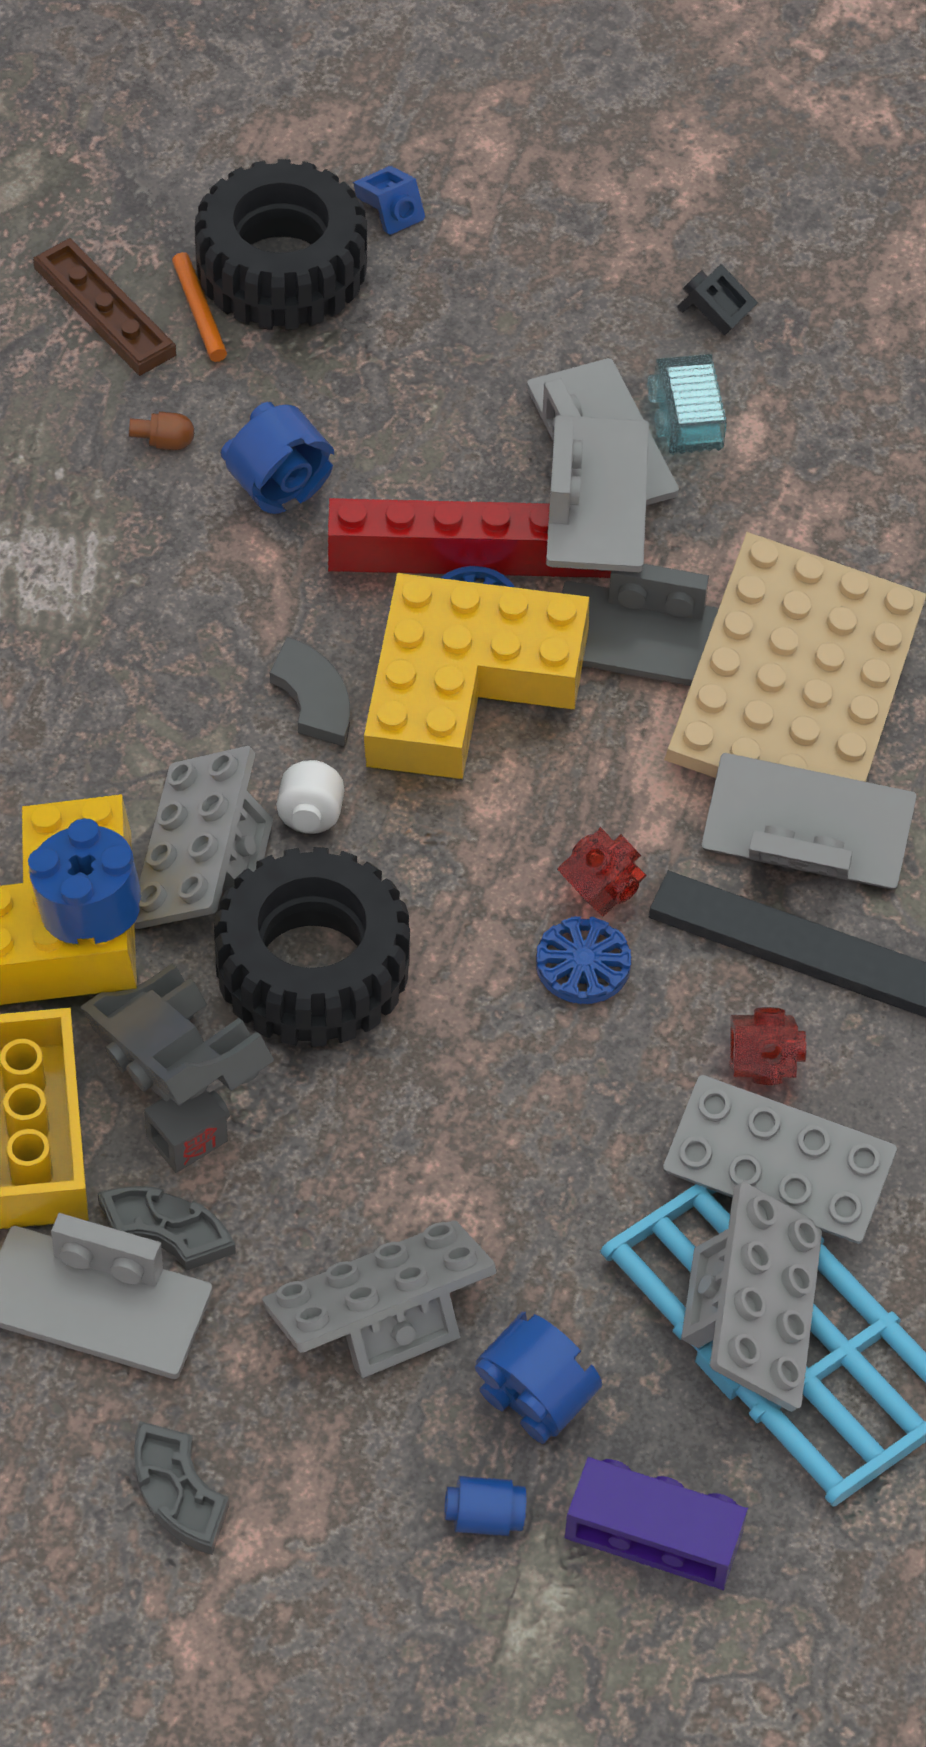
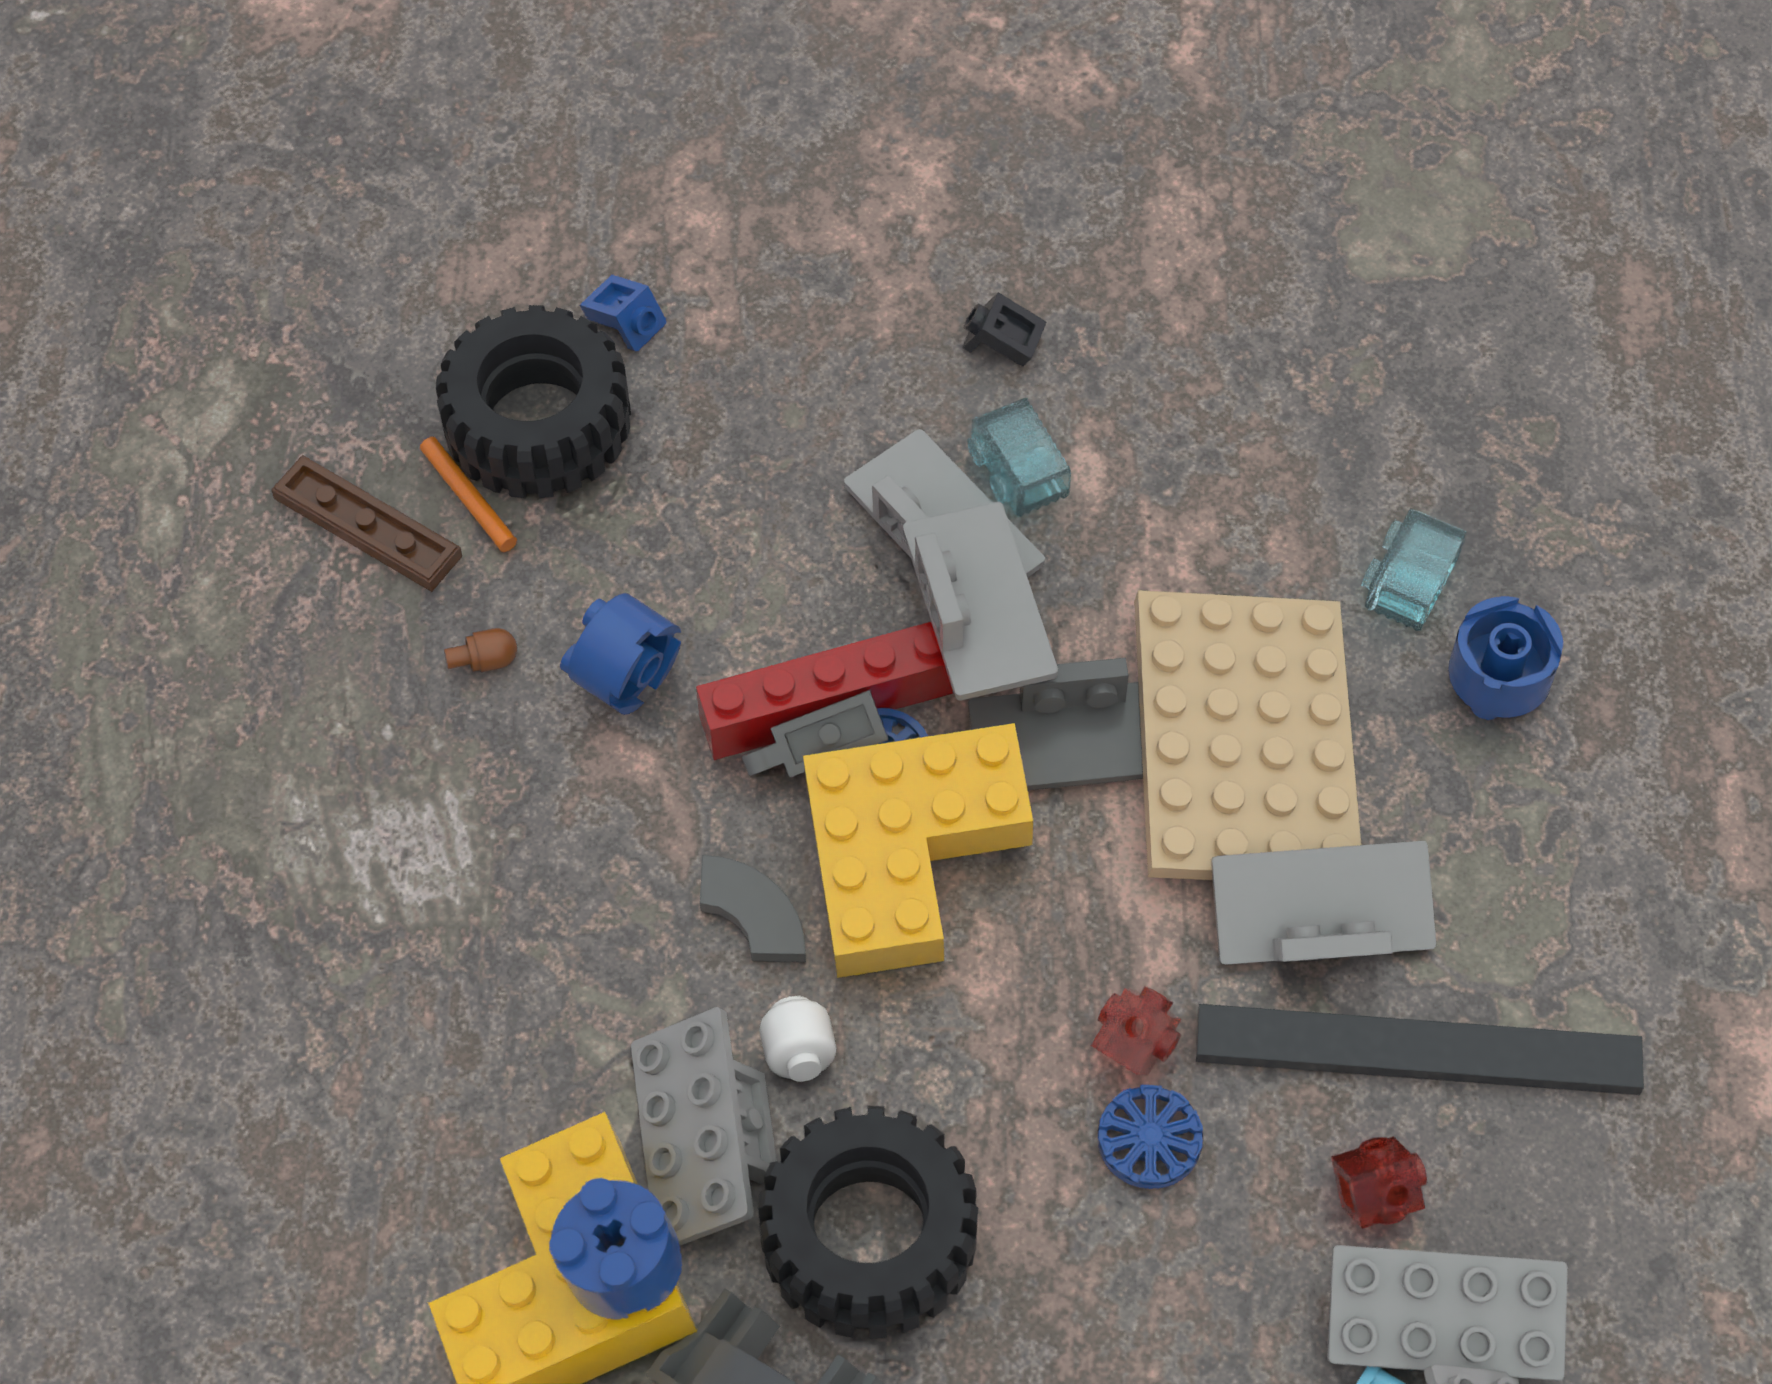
camera: 15 degrees left, 5 degrees up
none -> dark grey plate [742,690,889,778]

